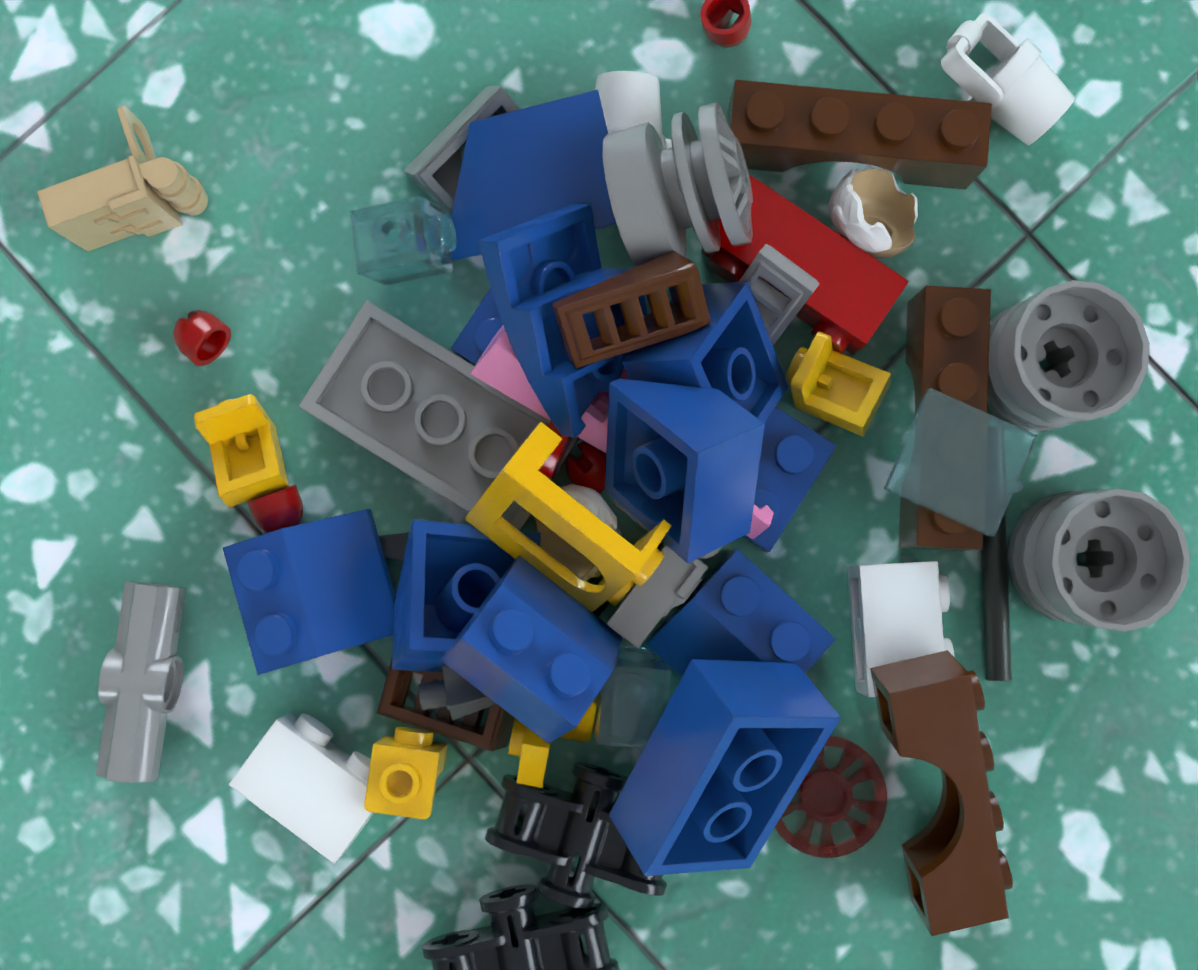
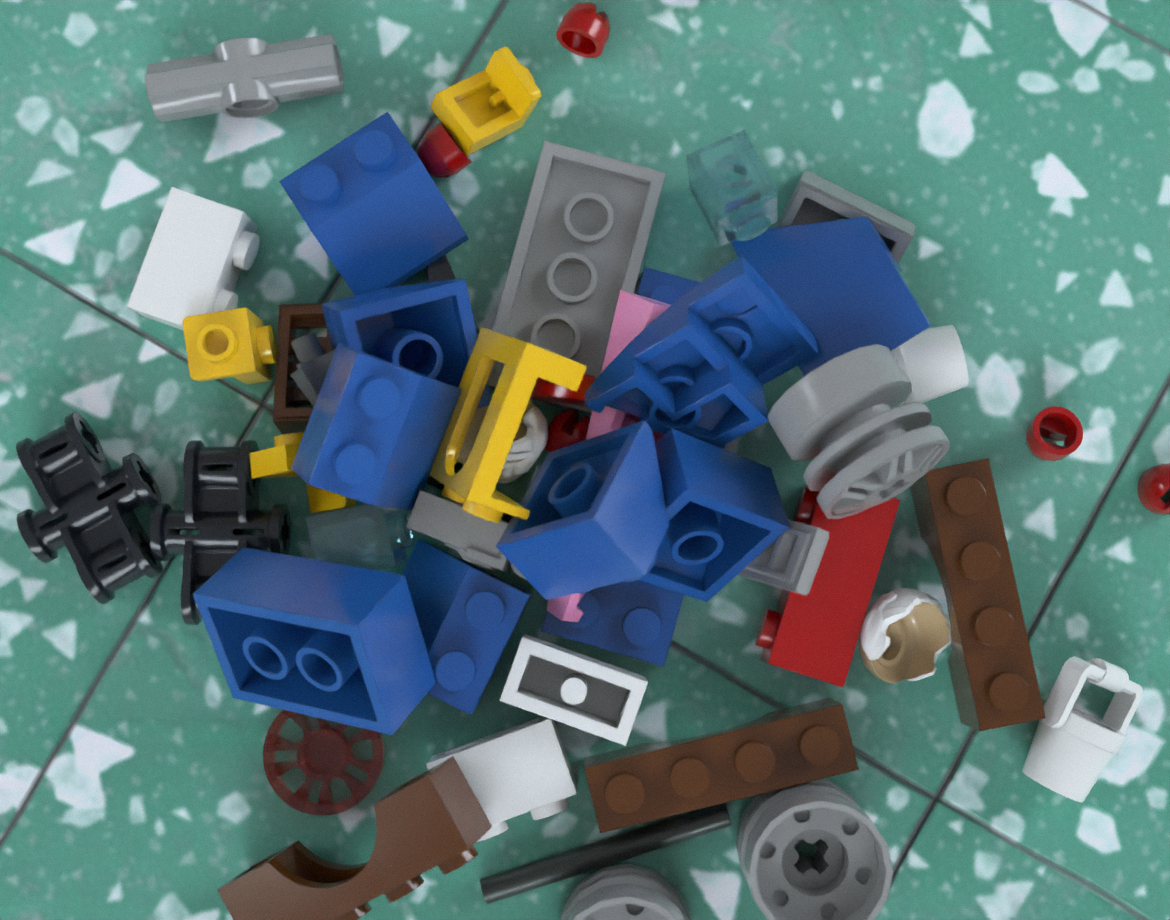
camera: 75 degrees right, 0 degrees up
reddish brown slope [552,251,711,368] -> none
yellow bracket [787,331,891,437] -> none
clear light blue piece [884,388,1038,537] -> none
none -> white brick [499,634,648,746]

